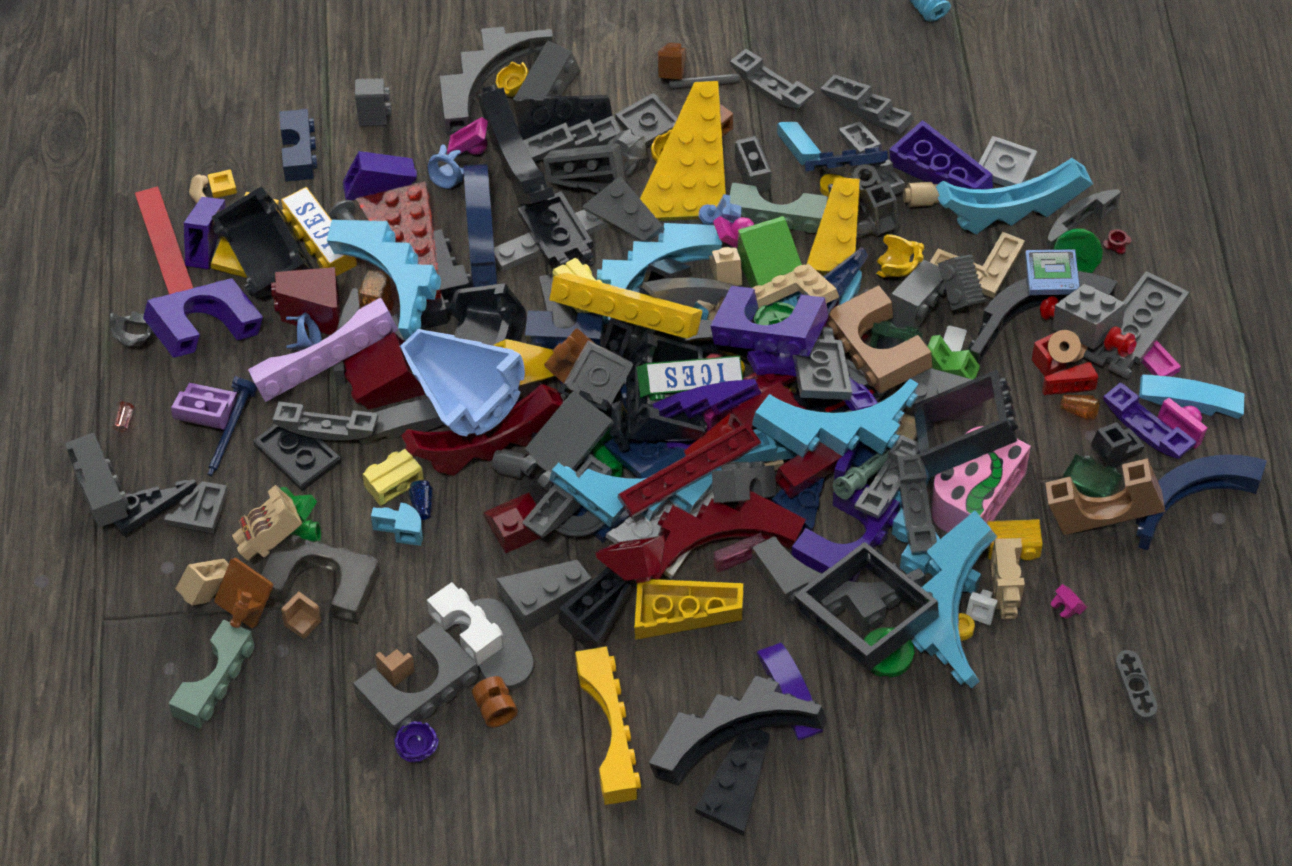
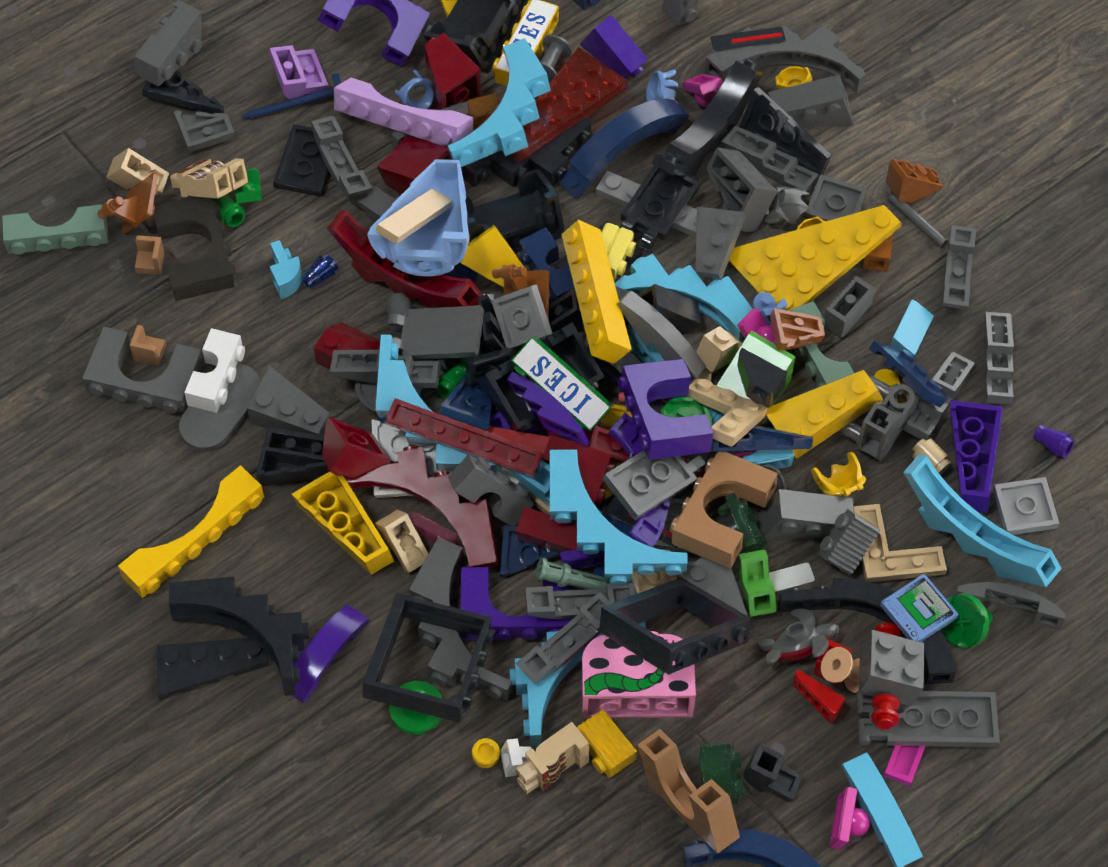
camera: 55 degrees right, 5 degrees up
clear red piece [112,401,136,432] -> none
light yellow brick [363,449,424,506] -> none
dark purple hair [395,721,439,763] -> none
dark orange wheel [472,676,518,727] -> none
medium azure arch [911,511,997,688] -> none
dark pink tile [1051,584,1087,619] -> none
clear orange cone [1060,394,1100,420] -> none
dark red plate [1103,229,1131,254] -> none
dark purple slope [1103,382,1196,459] -> none
none -> tan tile [375,189,452,244]
none -> tan arch [375,510,429,573]
none -> black sticker [710,27,786,51]
none -> black slope [737,348,787,408]
none -> dark grey animal [757,609,839,664]
none -> dark orange wing [770,308,825,351]
none -> dark purple cone [1033,425,1075,458]

